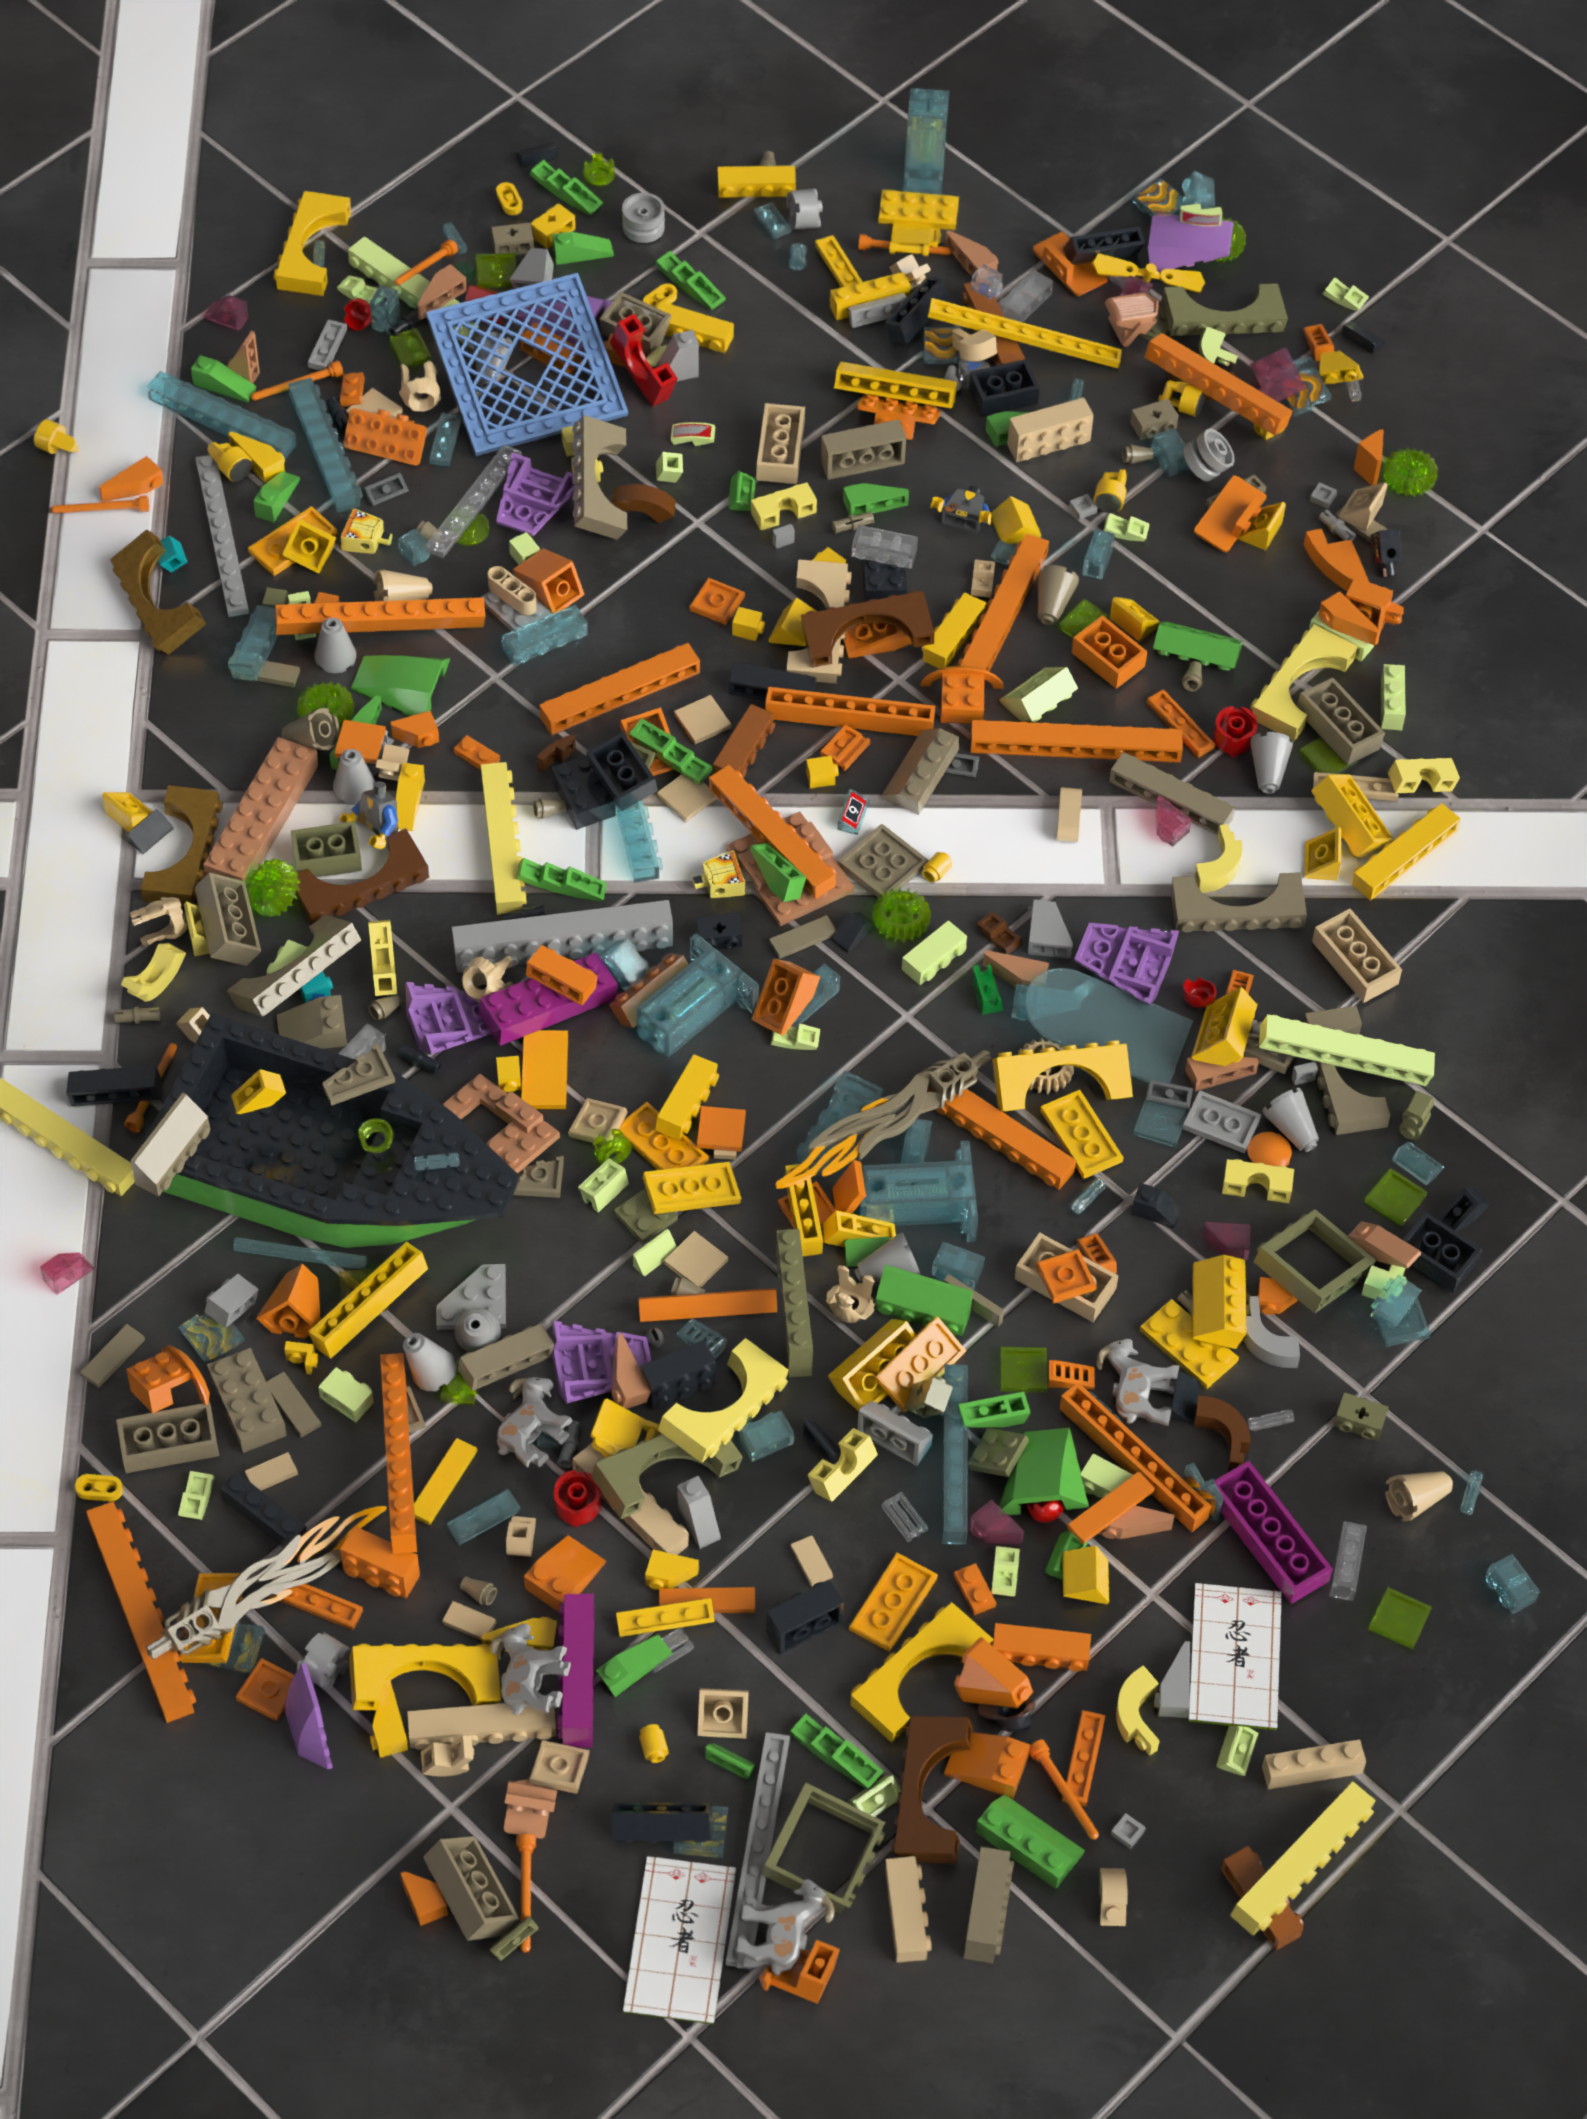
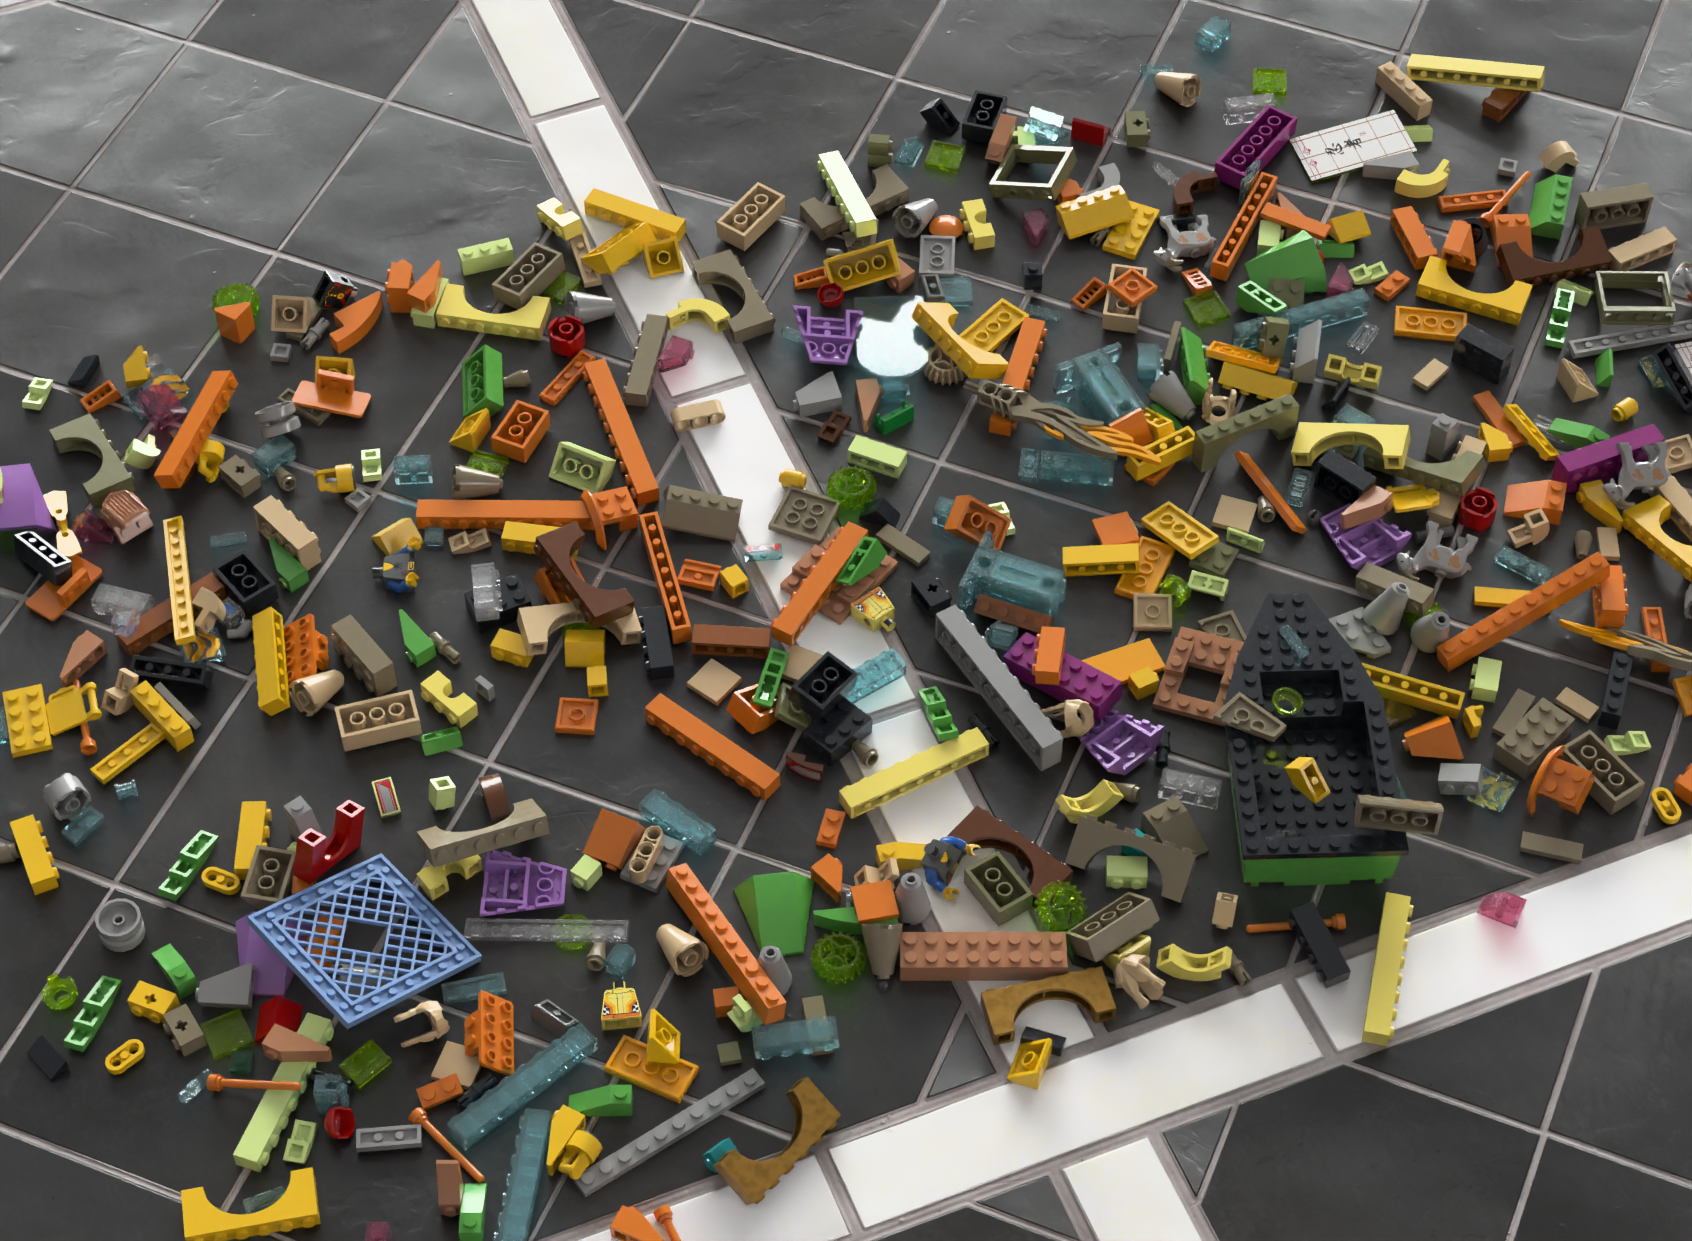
camera: 110 degrees left, 5 degrees down
none -> tan cone [289,669,344,716]
none -> red slope [1071,117,1111,147]

